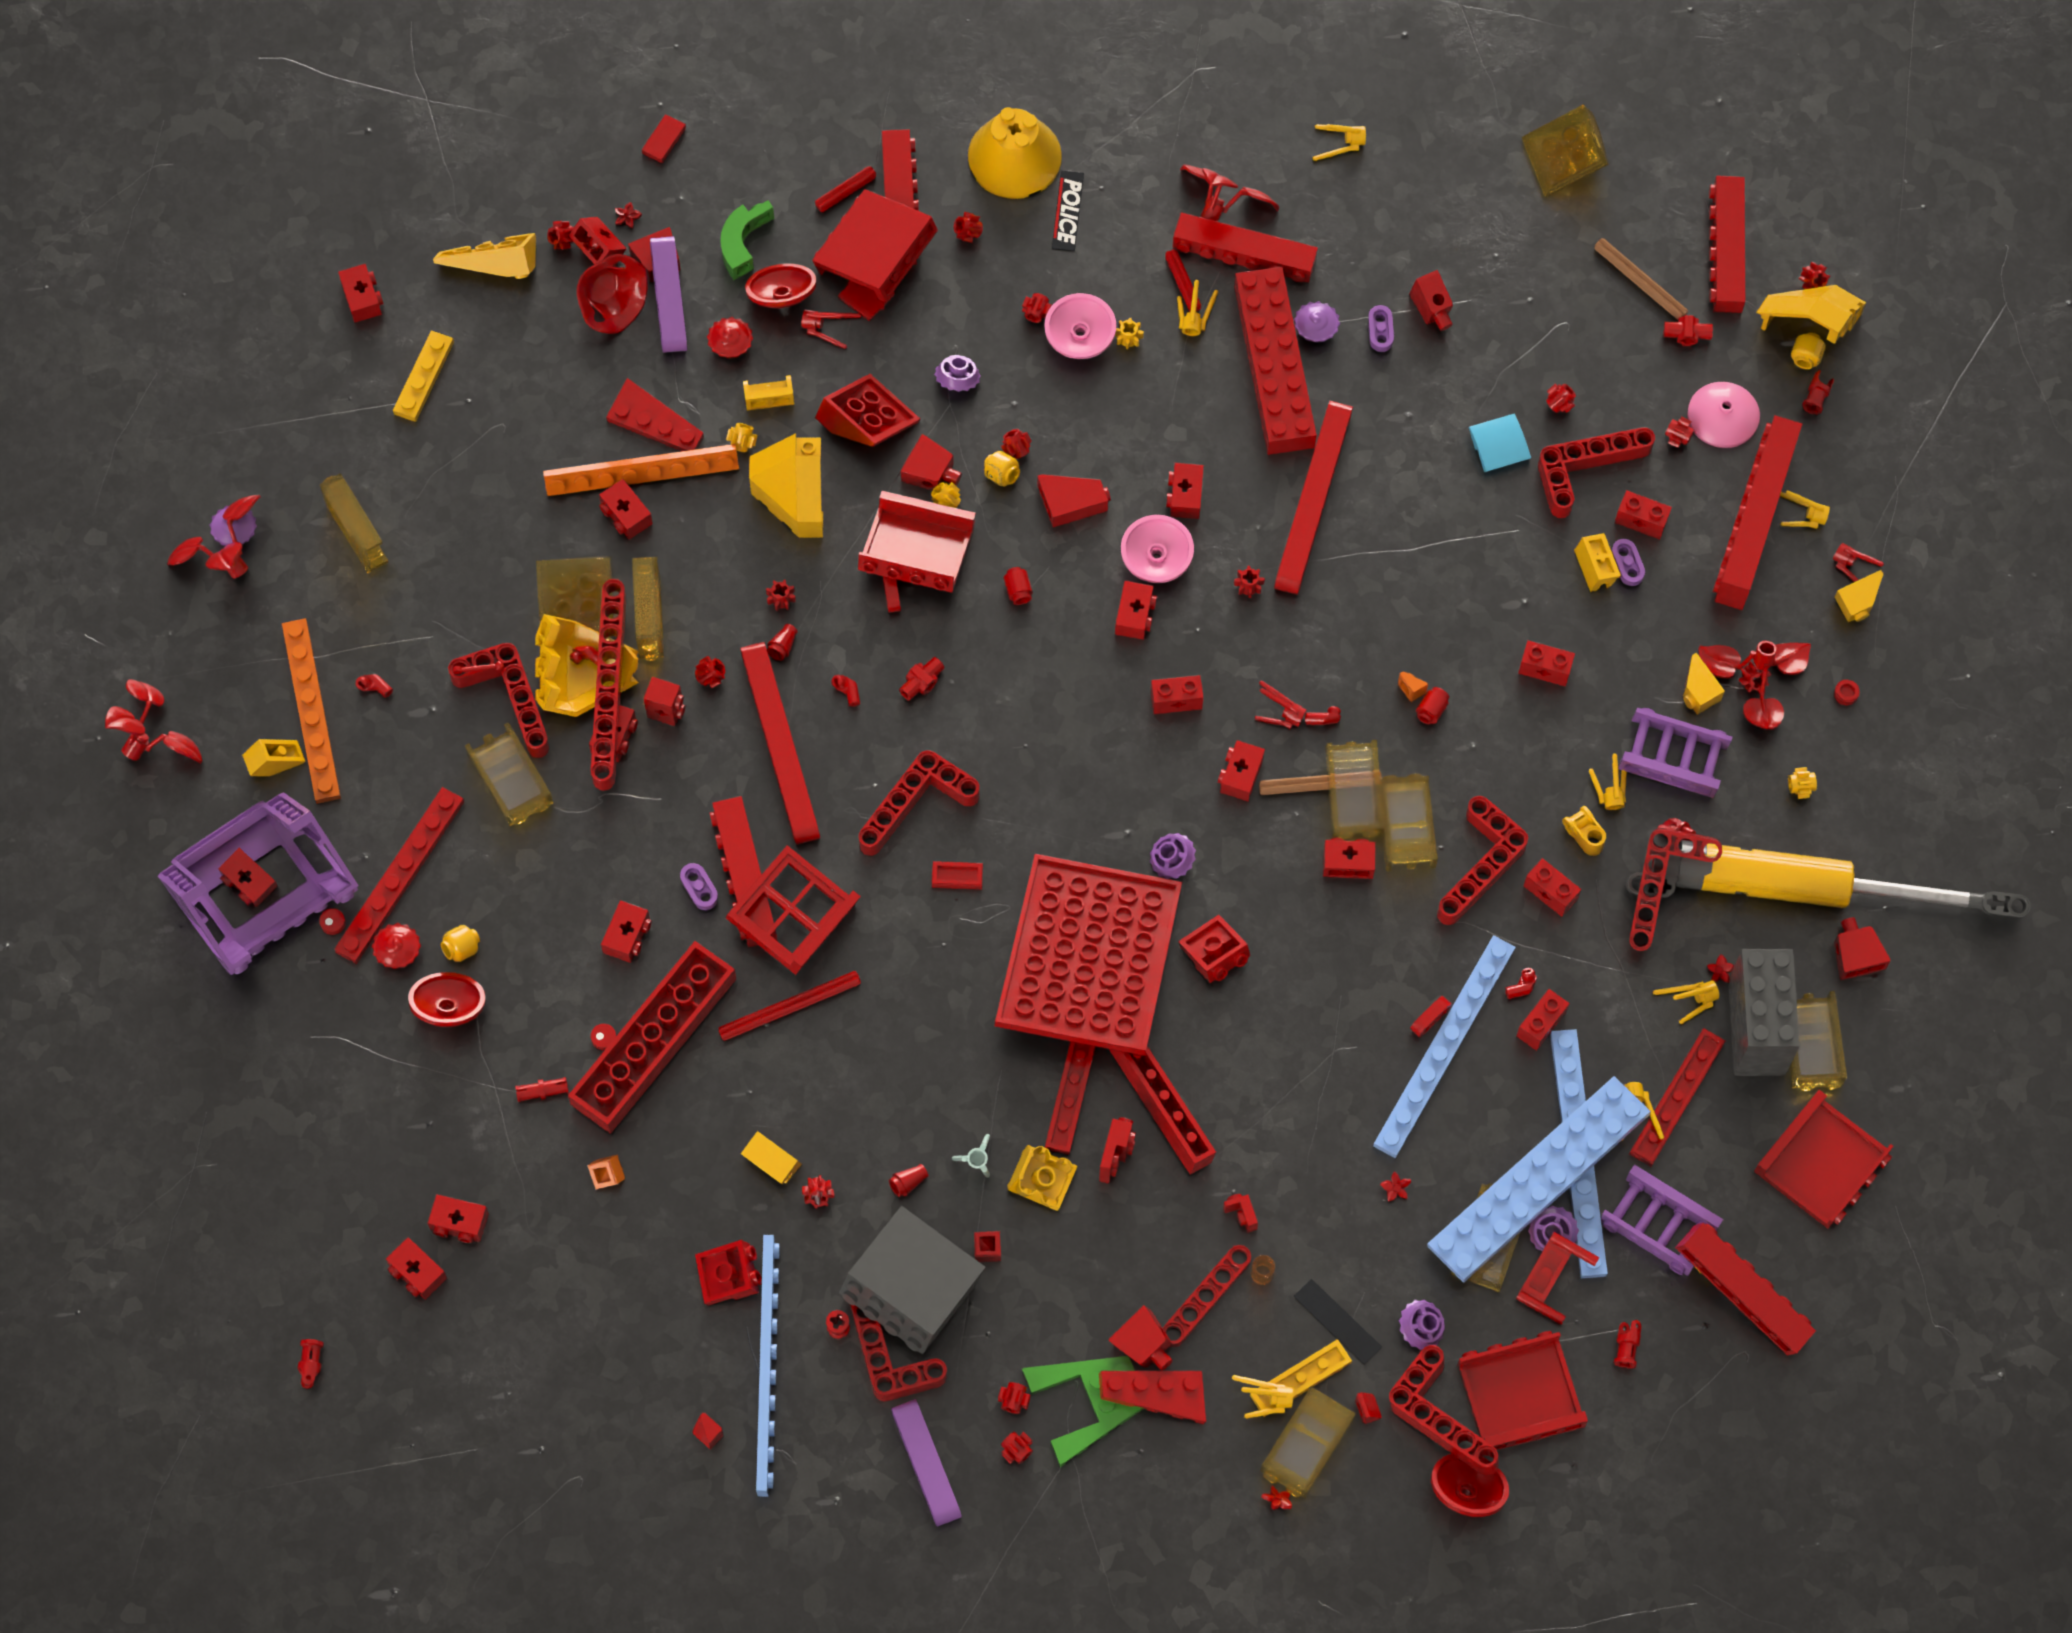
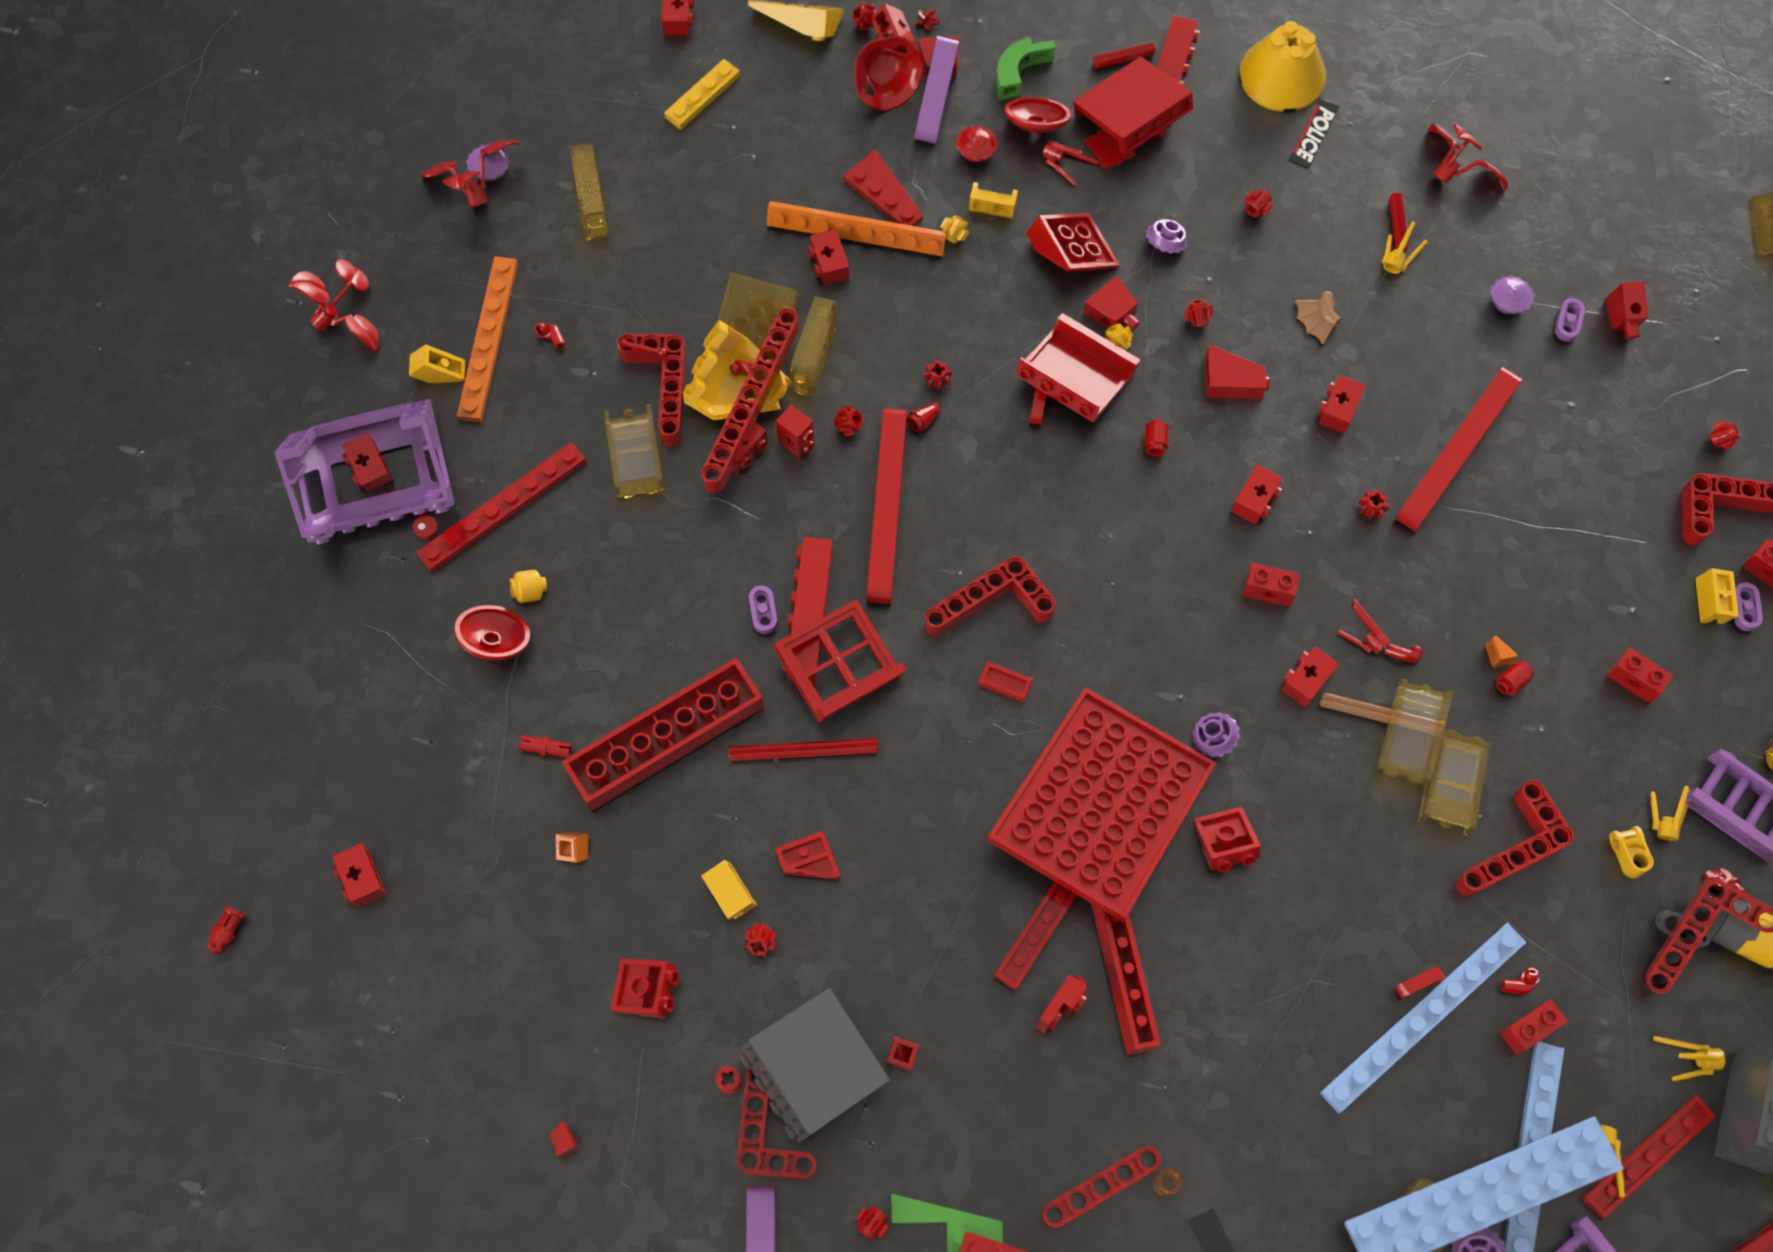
camera: 20 degrees right, 0 degrees up
red piece [371,922,421,969] -> none
red brick [428,1194,489,1244] -> none
red tile [591,1024,616,1050] -> none
red brick [601,900,652,963] -> none
yellow panel [749,433,823,538] -> none
light blue plate [756,1235,780,1497] -> none
red arm [831,675,860,707] -> none
red cone [889,1164,929,1197] -> none
red axle [899,657,945,701] -> none
light aqua plant [952,1134,990,1178] -> none
red gear [953,212,983,243] -> none
yellow head [984,451,1020,487] -> none
yellow slope [1007,1145,1077,1211] -> none
bright pink dish [1045,293,1116,359] -> none
red torso [1108,1305,1173,1371] -> none
yellow gear [1115,318,1144,349] -> none
bright pink dish [1121,515,1194,583] -> none
red brick [1173,212,1318,283] -> none
red bracket [1223,1194,1258,1233] -> none
red brick [1234,267,1317,455] -> none
yellow plant [1312,124,1366,161] -> none
red brick [1323,838,1375,879] -> none
red plant [1380,1171,1411,1201] -> none
medium azure slope [1468,414,1531,472] -> none
red brick [1524,858,1581,917] -> none
red plant [1707,954,1735,983] -> none
none -> red wing [775,831,841,880]
none -> medium nougat arm [1295,291,1341,344]

